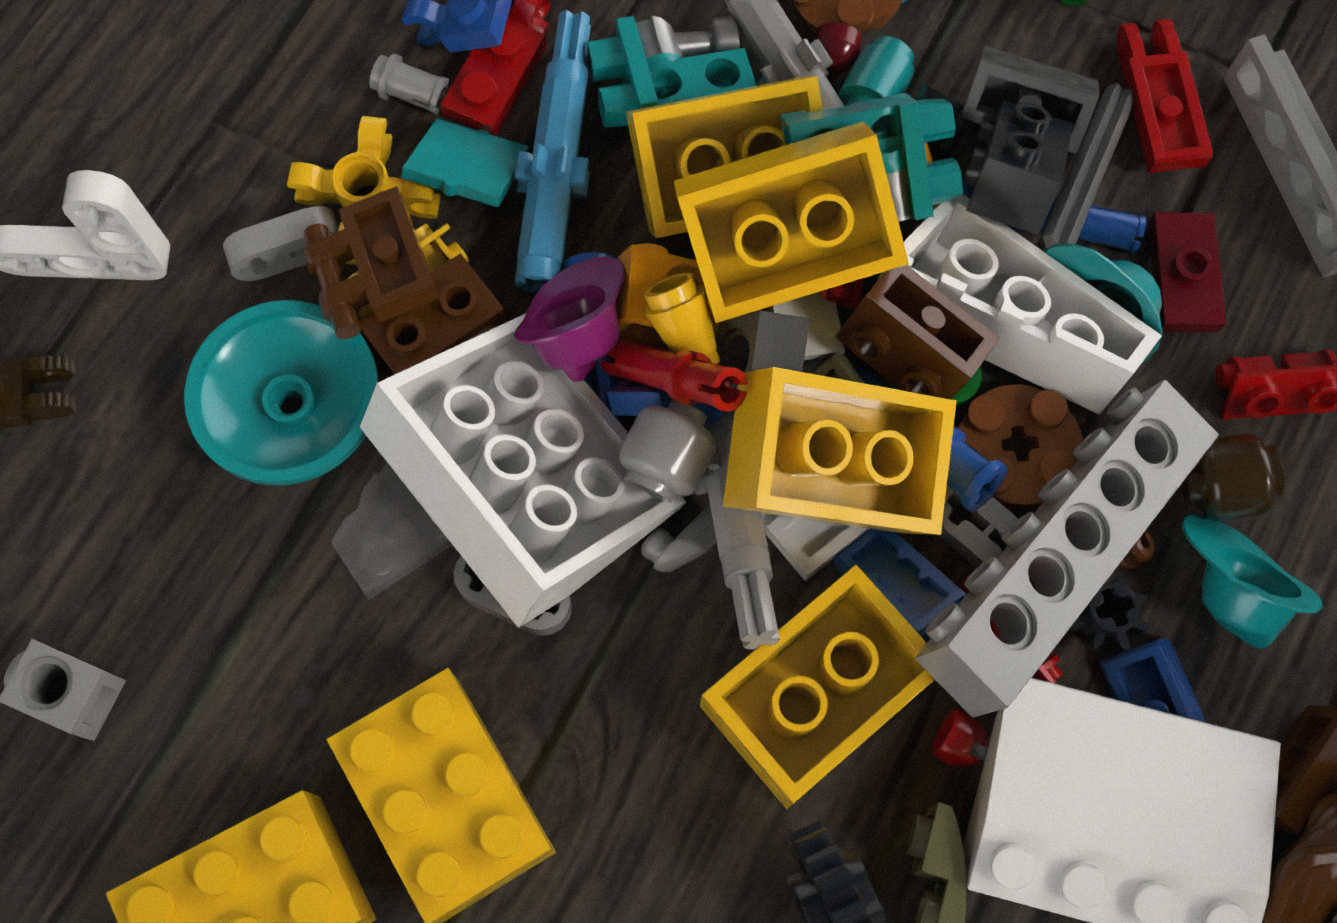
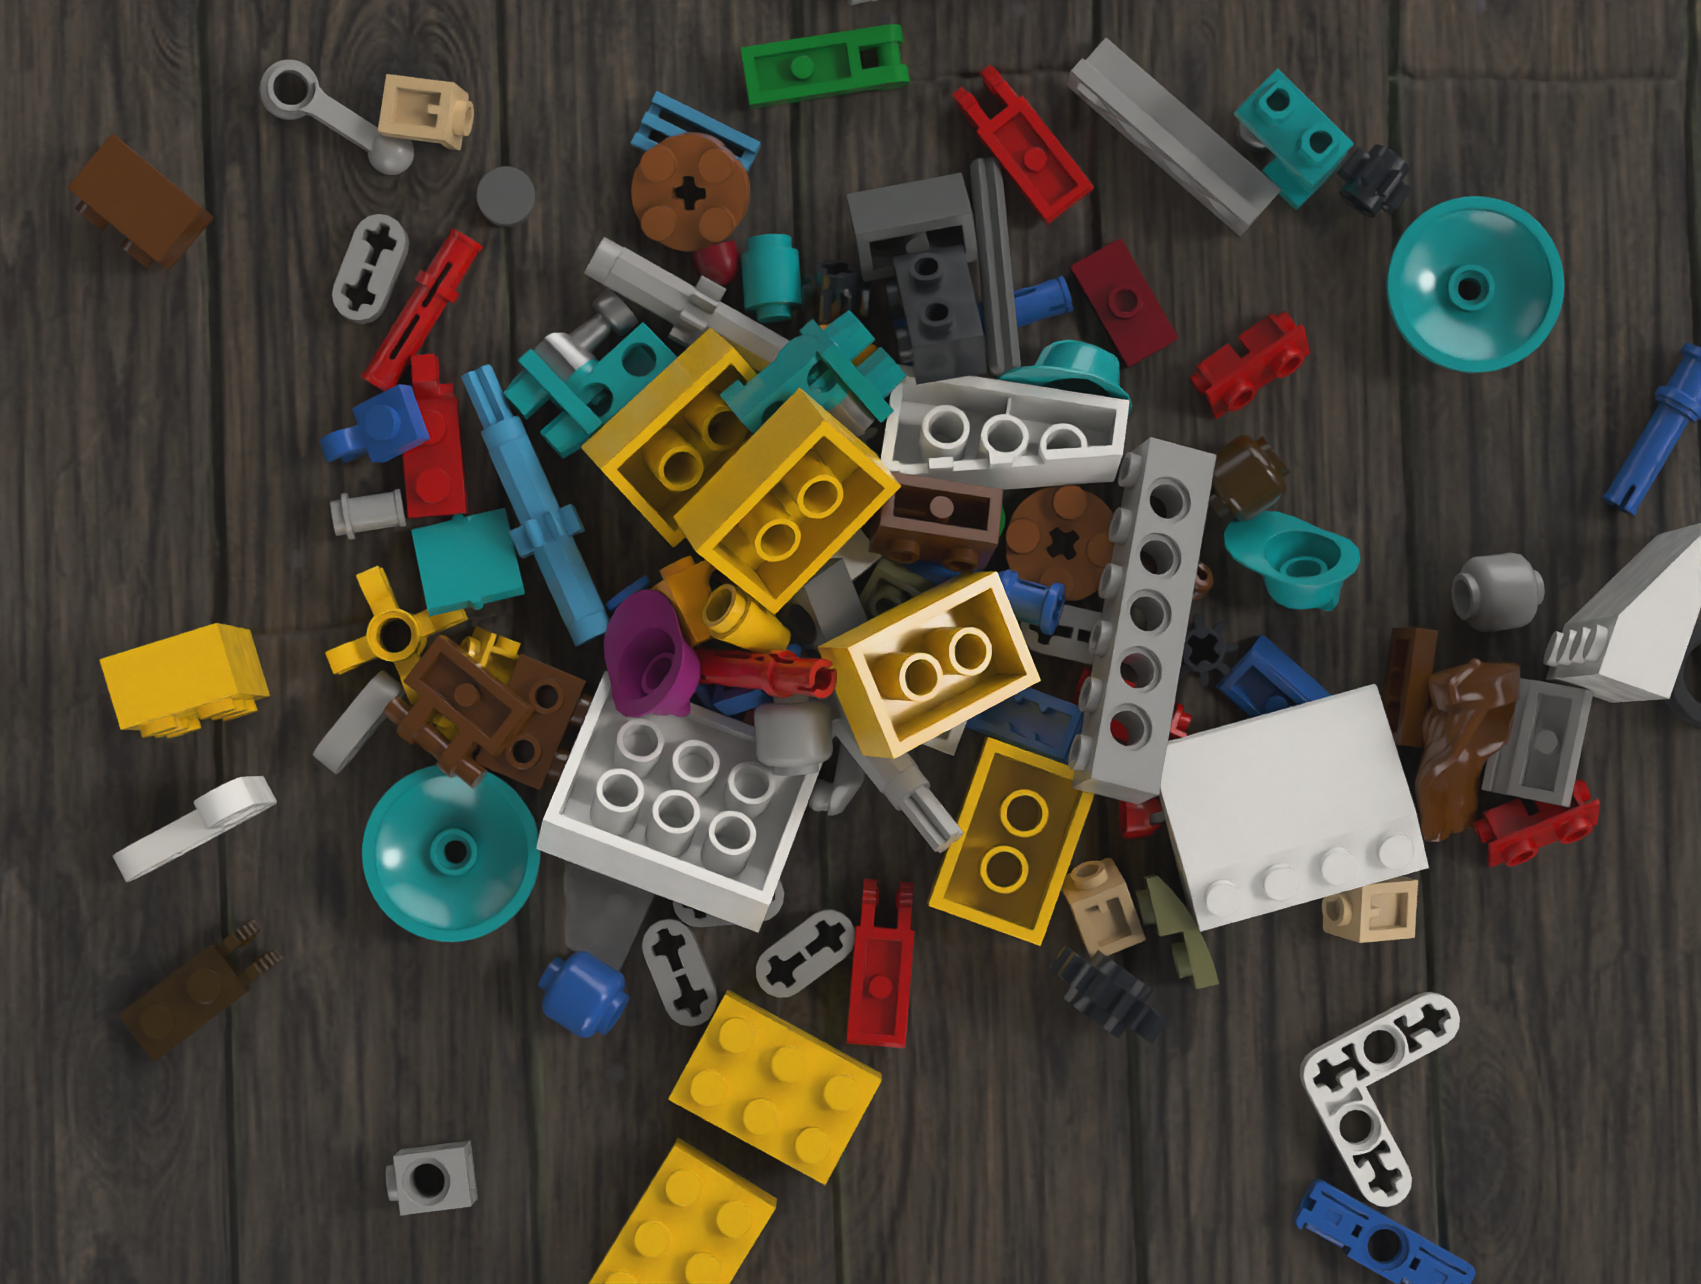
camera: 30 degrees left, 15 degrees up
none -> yellow brick [99,623,270,739]
none -> blue head [538,950,630,1039]
none -> light grey beam [642,918,718,1027]
none -> light grey beam [756,909,855,998]
none -> red hinge [846,879,915,1048]
none -> tan bracket [1061,858,1146,960]

